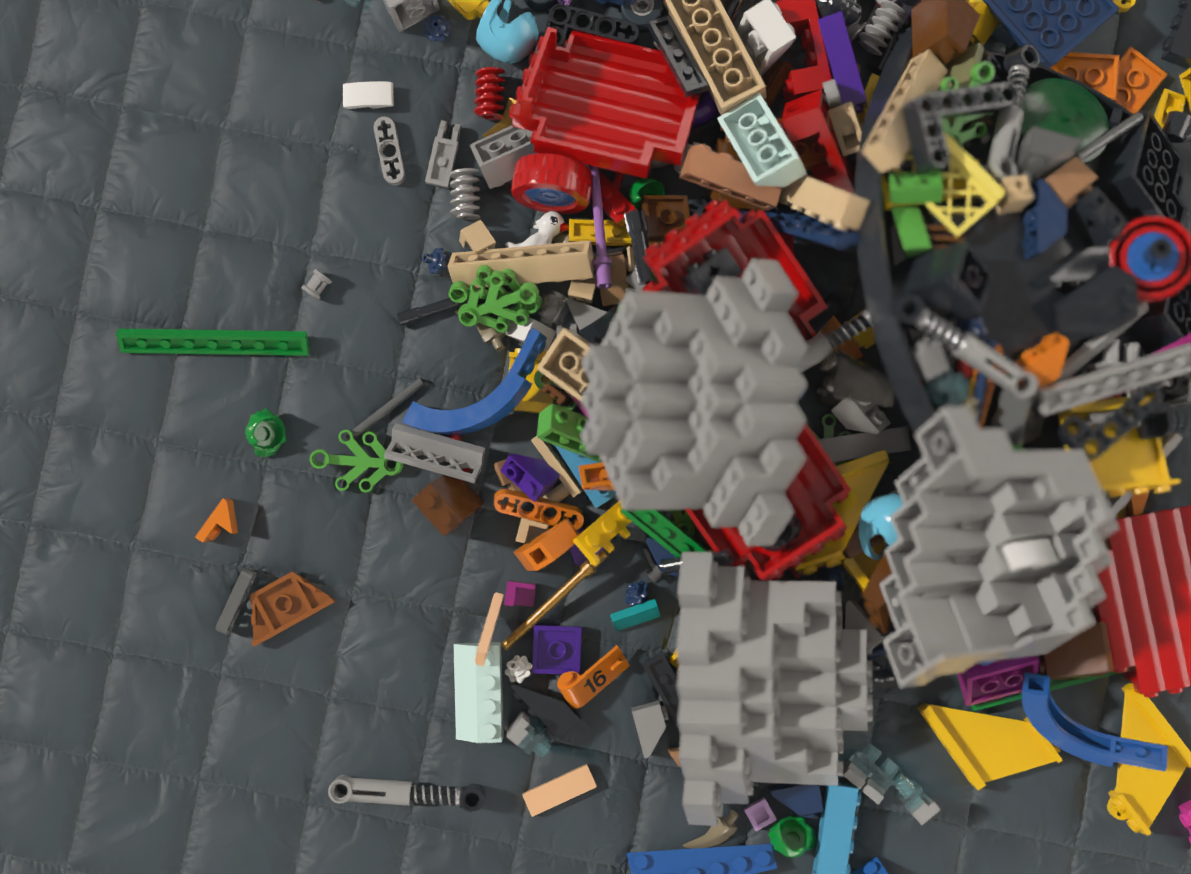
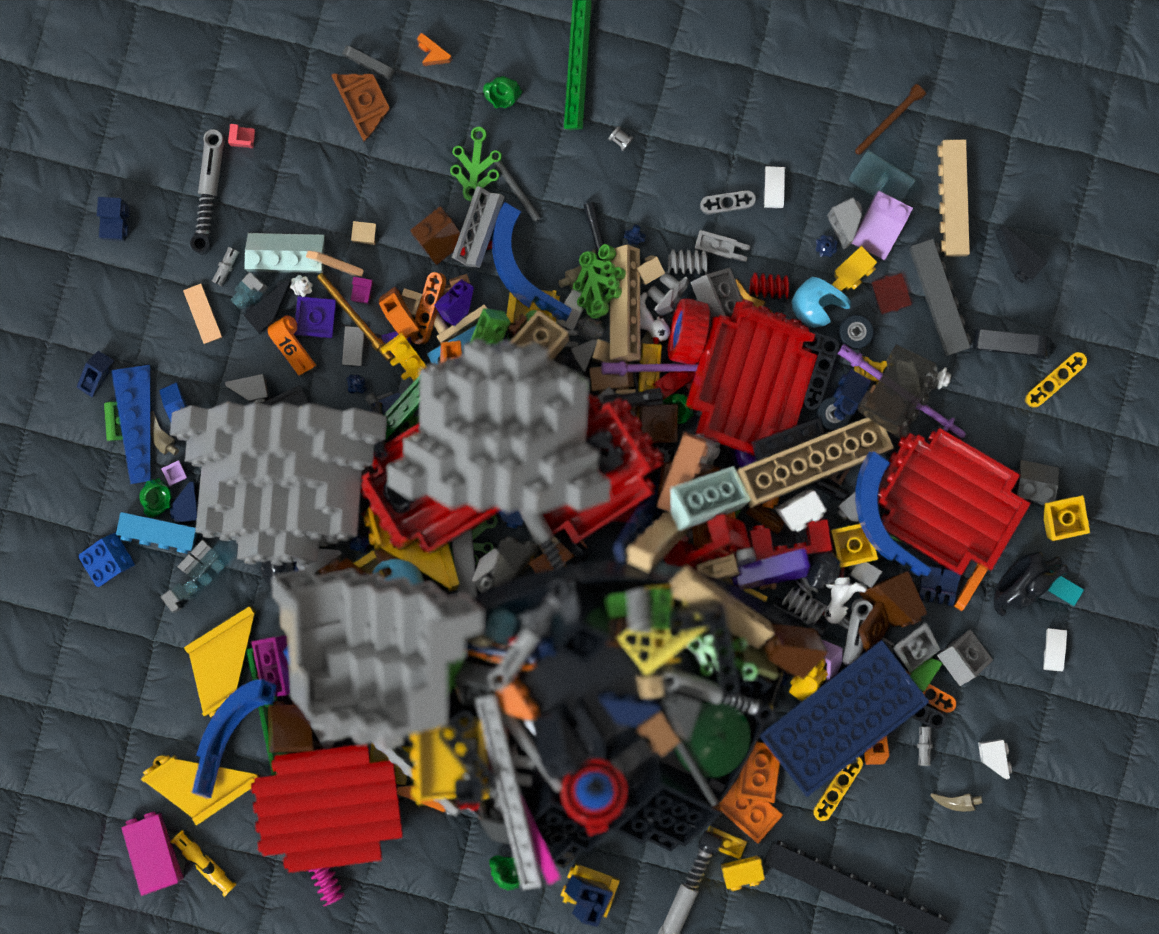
camera: 90 degrees right, 0 degrees up
teal tile [610,599,661,632] -> none
light grey brick [909,337,949,380] -> none
white slope [1002,539,1059,572] -> none
none -> blue slope [159,382,188,422]
none -> light grey pin [212,247,239,287]
none -> coral panel [228,124,255,148]
none -> light grey tile [342,326,364,366]
none -> tan panel [351,221,376,245]
none -> light grey piece [626,589,653,633]
none -> light grey connector [647,272,690,317]

